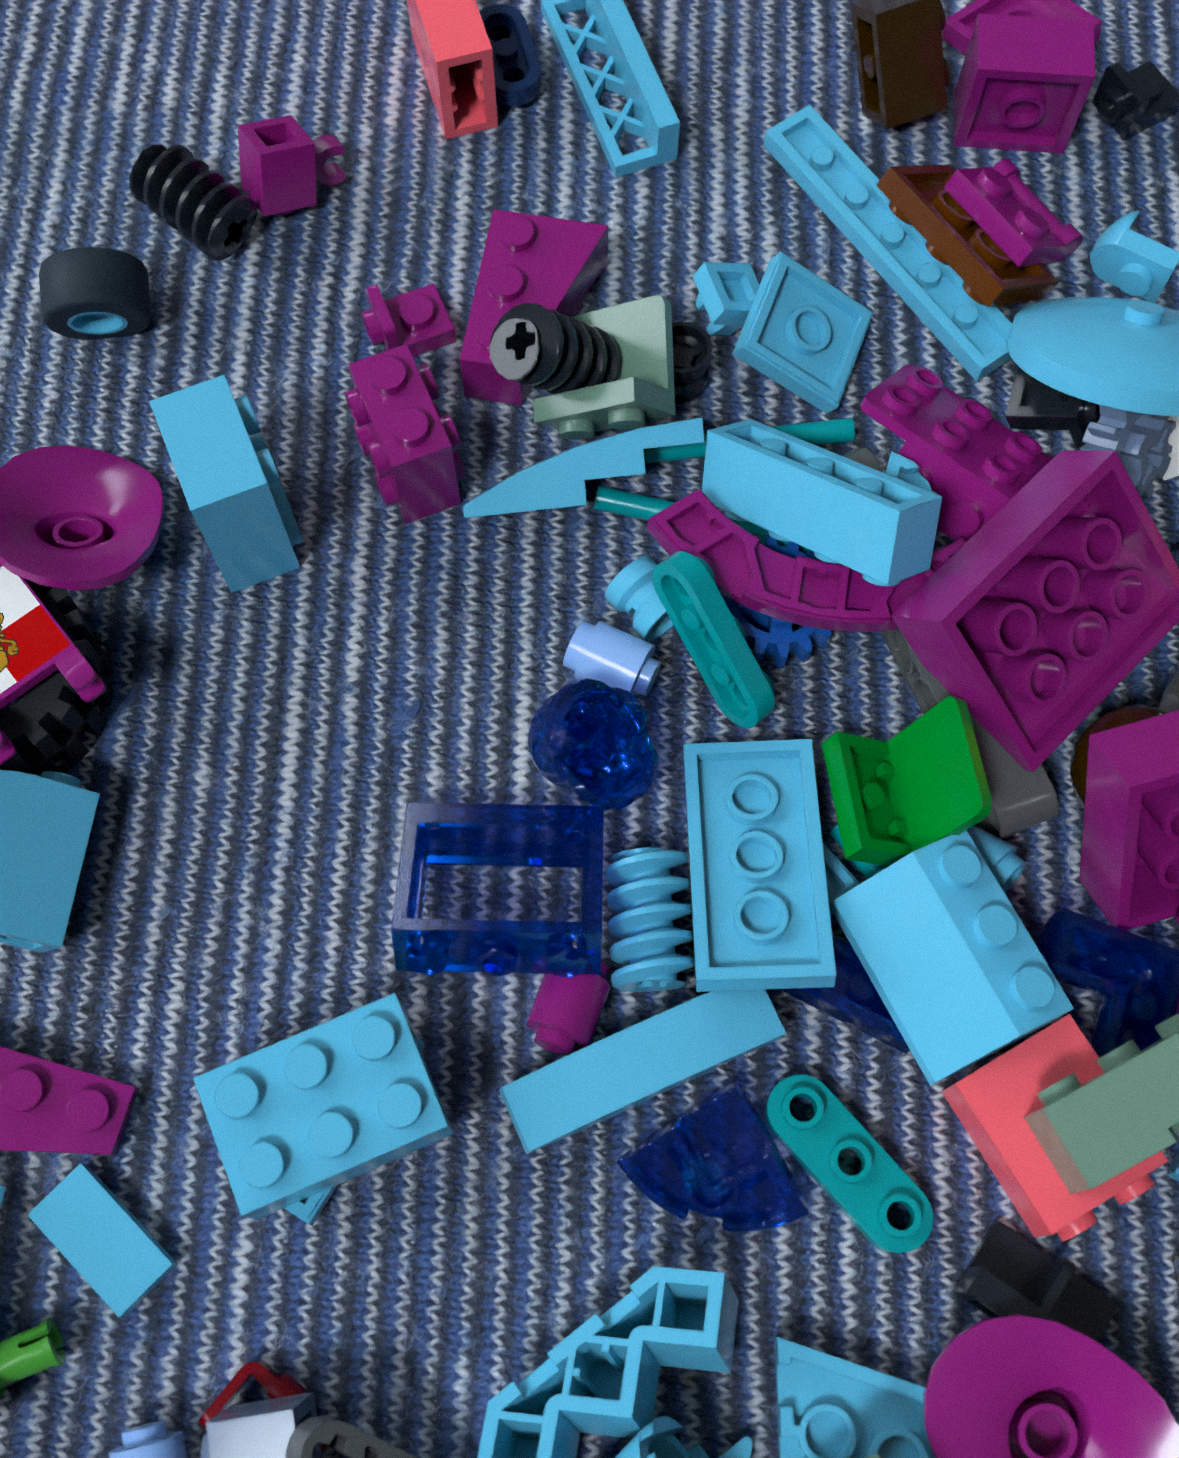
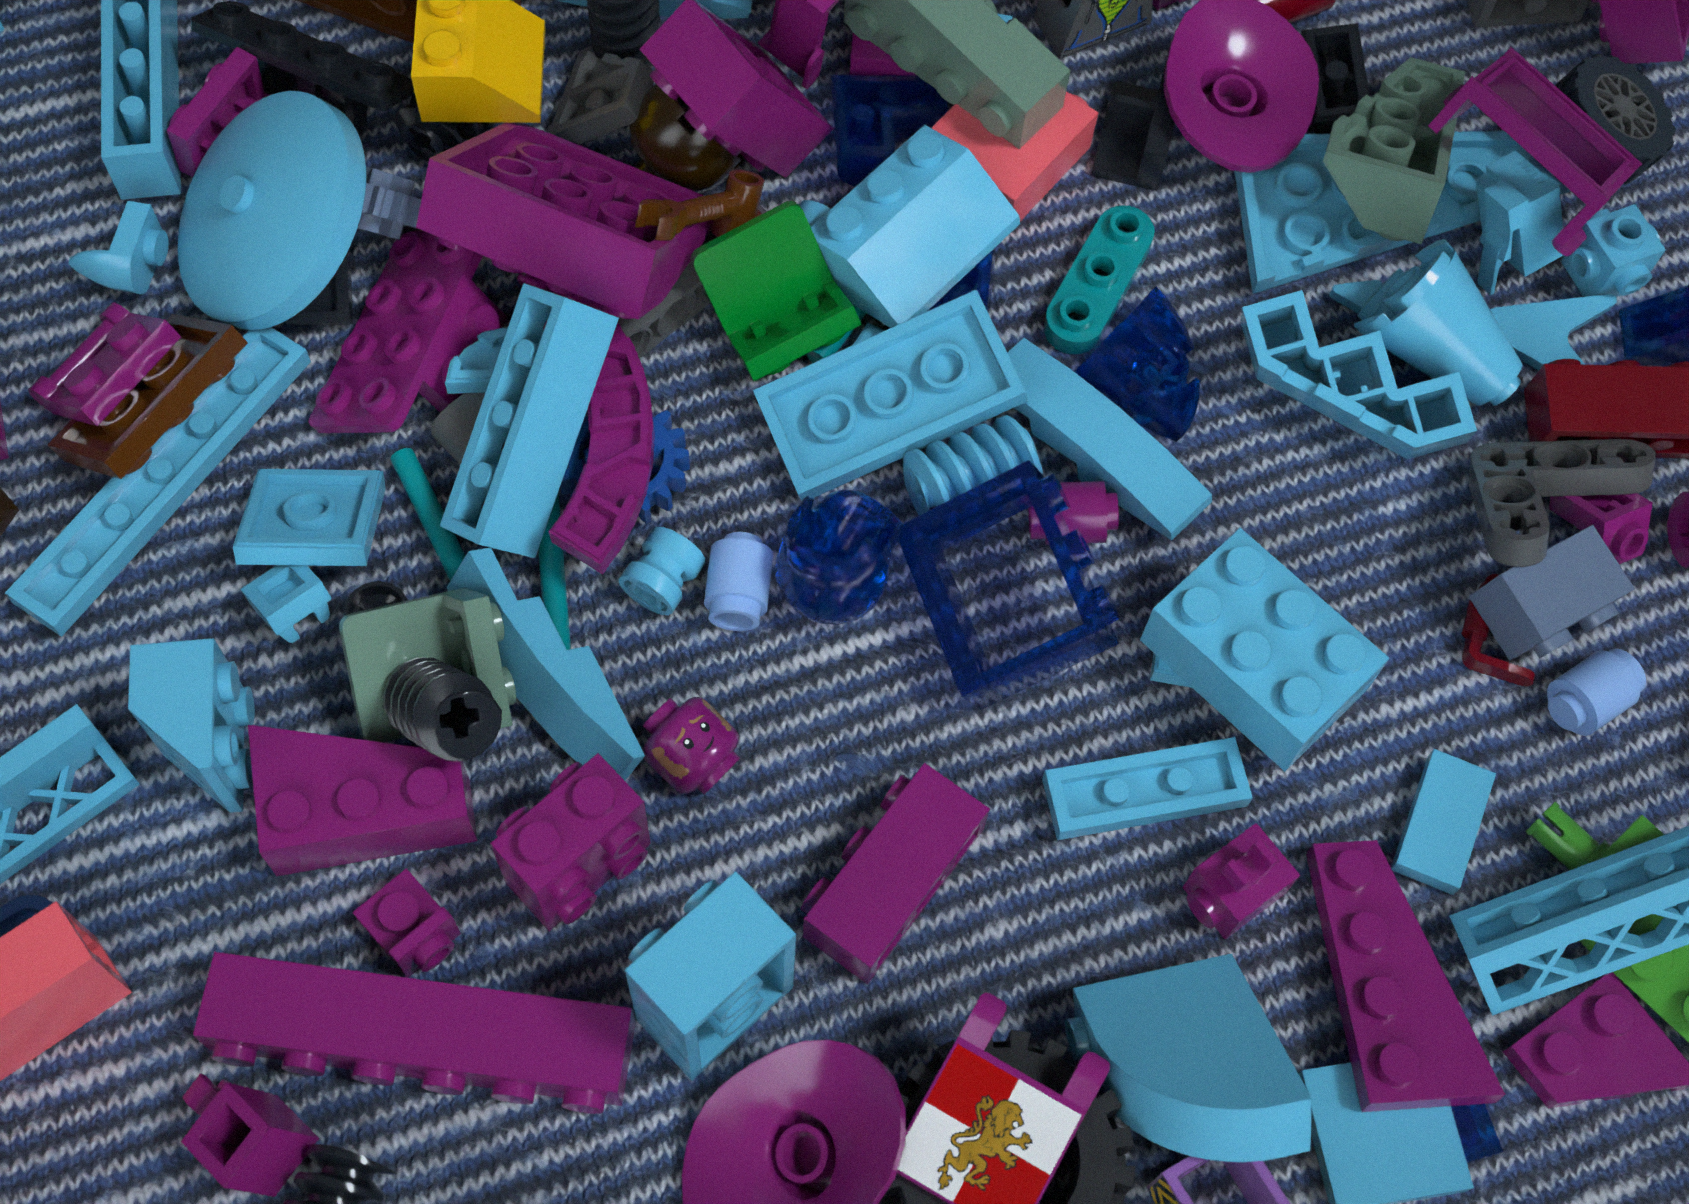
camera: 115 degrees left, 5 degrees down
teal plate [652,551,775,728] -> none
none -> medium azure slope [128,638,255,813]
none -> magenta brick [193,952,636,1114]
none -> reddish brown brick [635,170,765,241]
none -> magenta head [642,697,741,795]
none -> magenta brick [801,763,990,985]
none -> medium azure plate [1042,737,1253,840]
none -> magenta brick [1182,823,1300,940]

